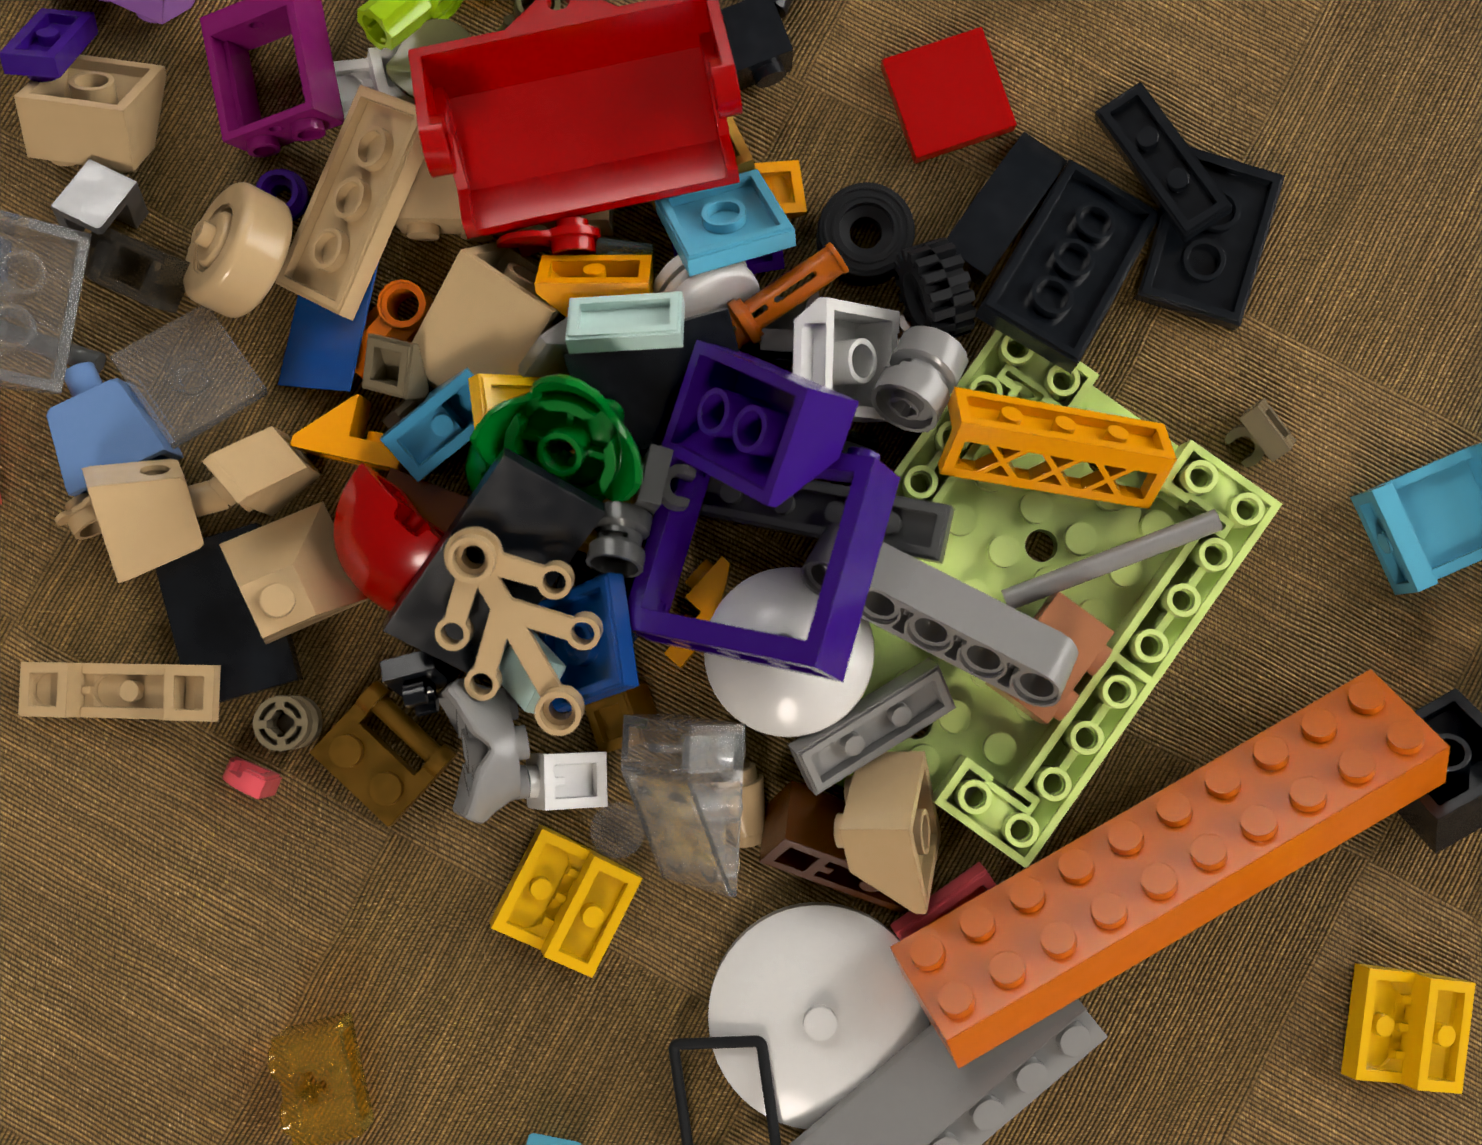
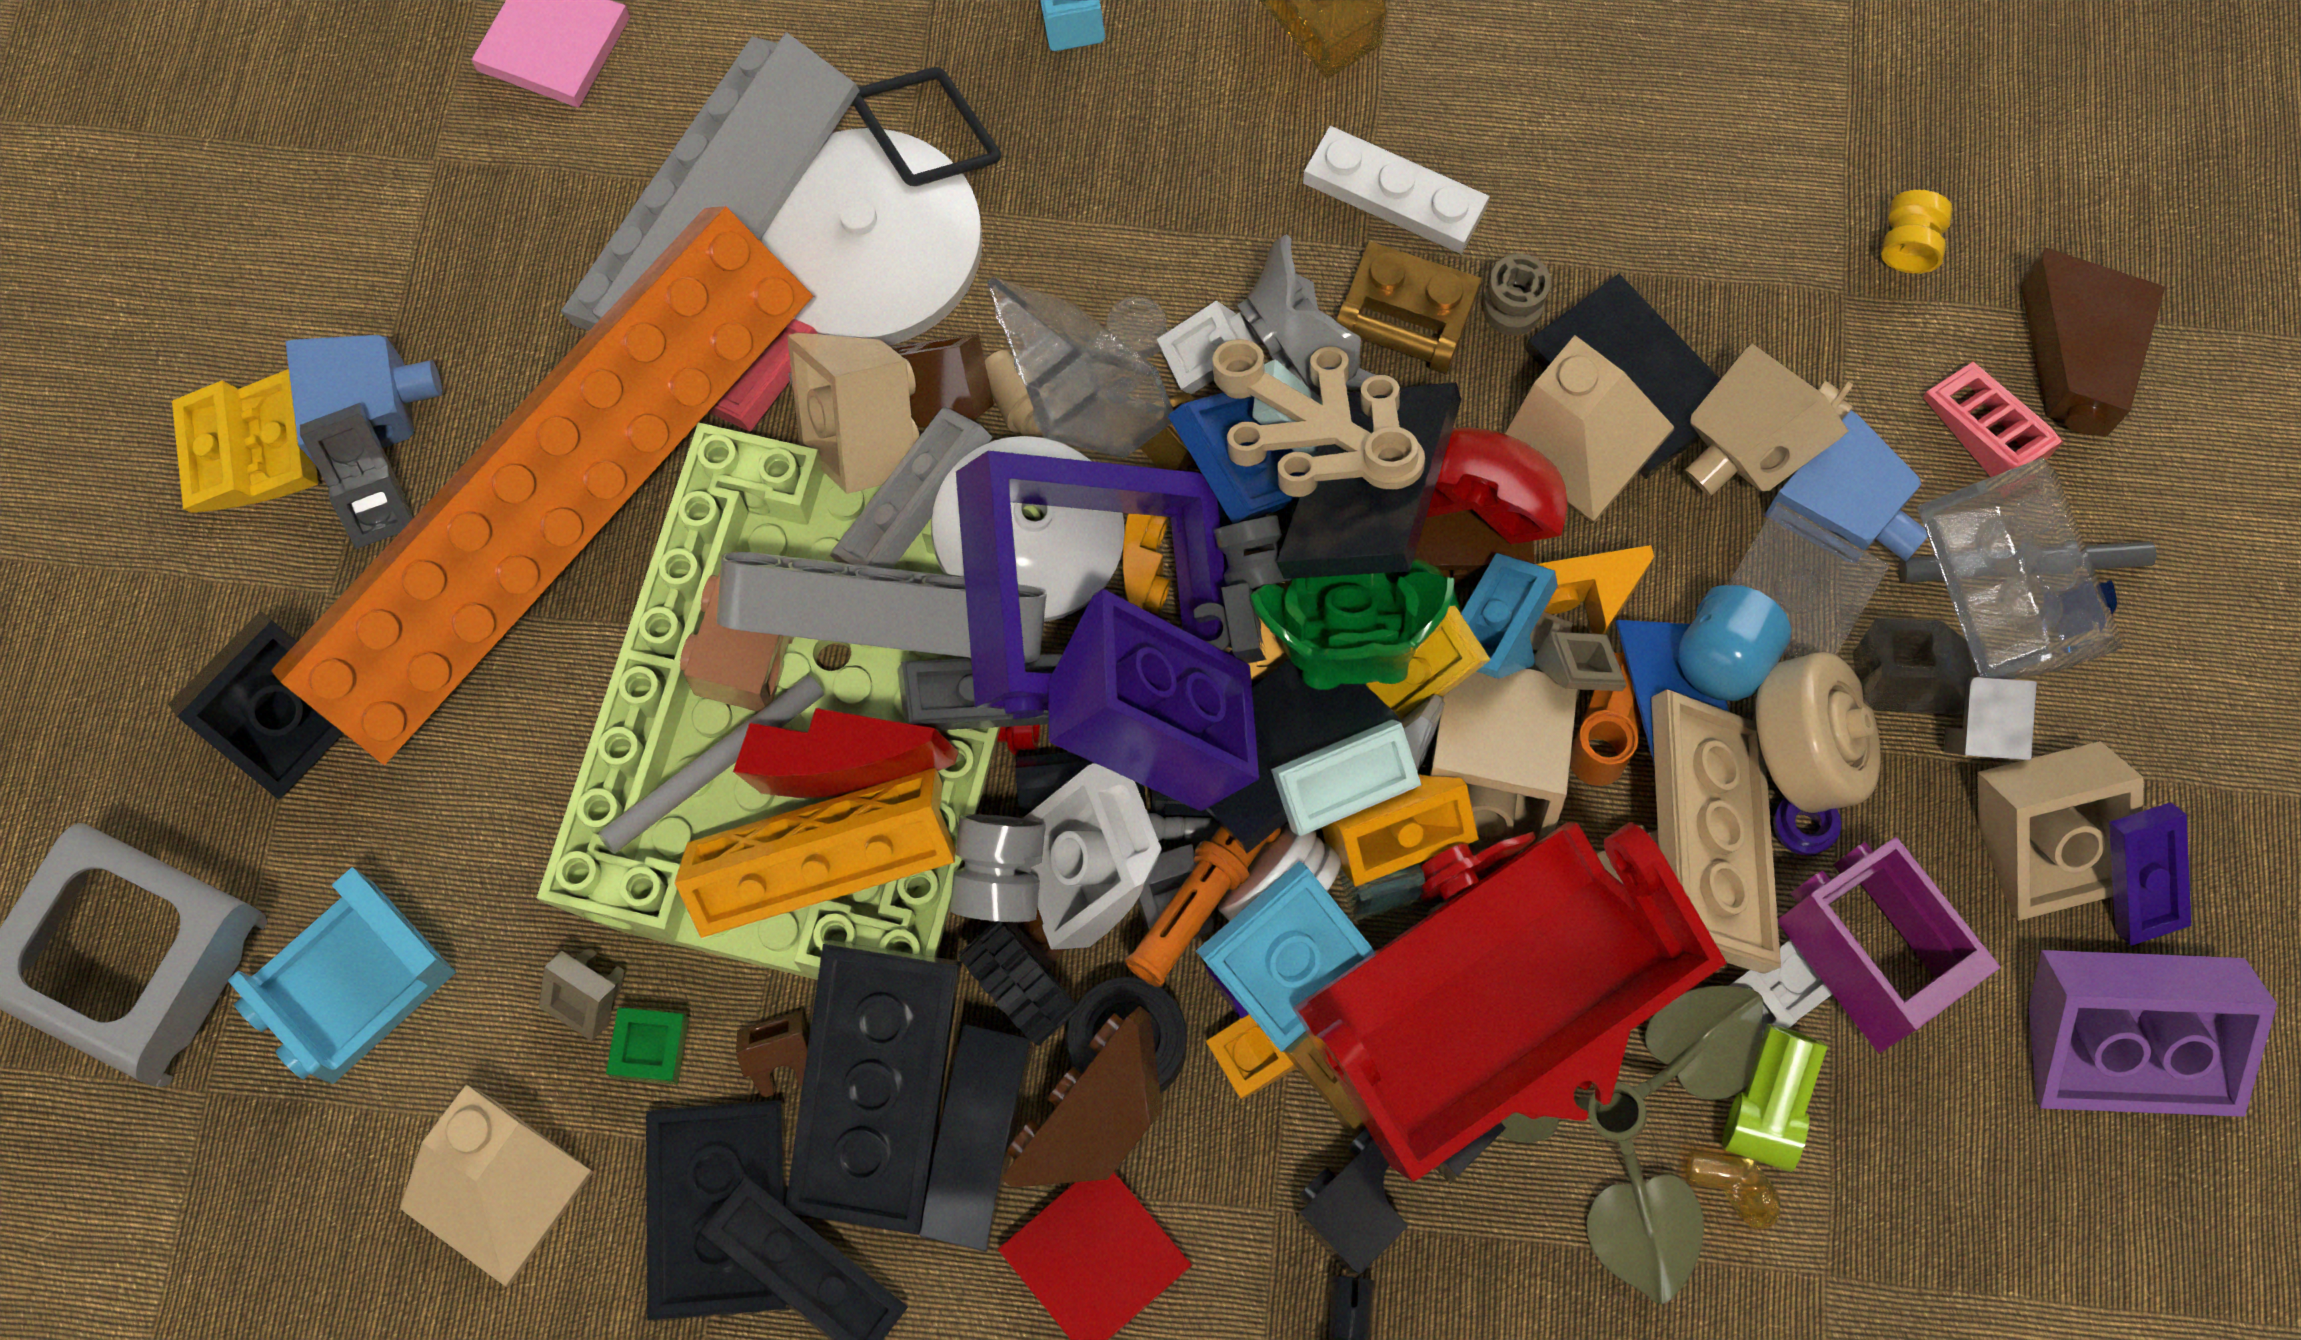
camera: 160 degrees right, 15 degrees down
tan slope [18,662,221,722] -> none
tan slope [202,426,322,516] -> none
coral tile [222,756,282,799] -> none
black tile [380,650,454,717] -> none
yellow slope [489,824,643,978] -> none
none -> medium blue torso [285,335,442,465]
none -> dark grey slope [300,403,413,549]
none -> tan slope [400,1085,594,1287]
none -> green plate [606,1007,689,1085]
none -> red slope [733,708,959,798]
none -> reddish brown tile [735,1010,810,1097]
none -> reddish brown slope [1001,1006,1162,1188]
none -> white plate [1303,126,1490,254]
none -> dark azure helmet [1678,585,1792,701]

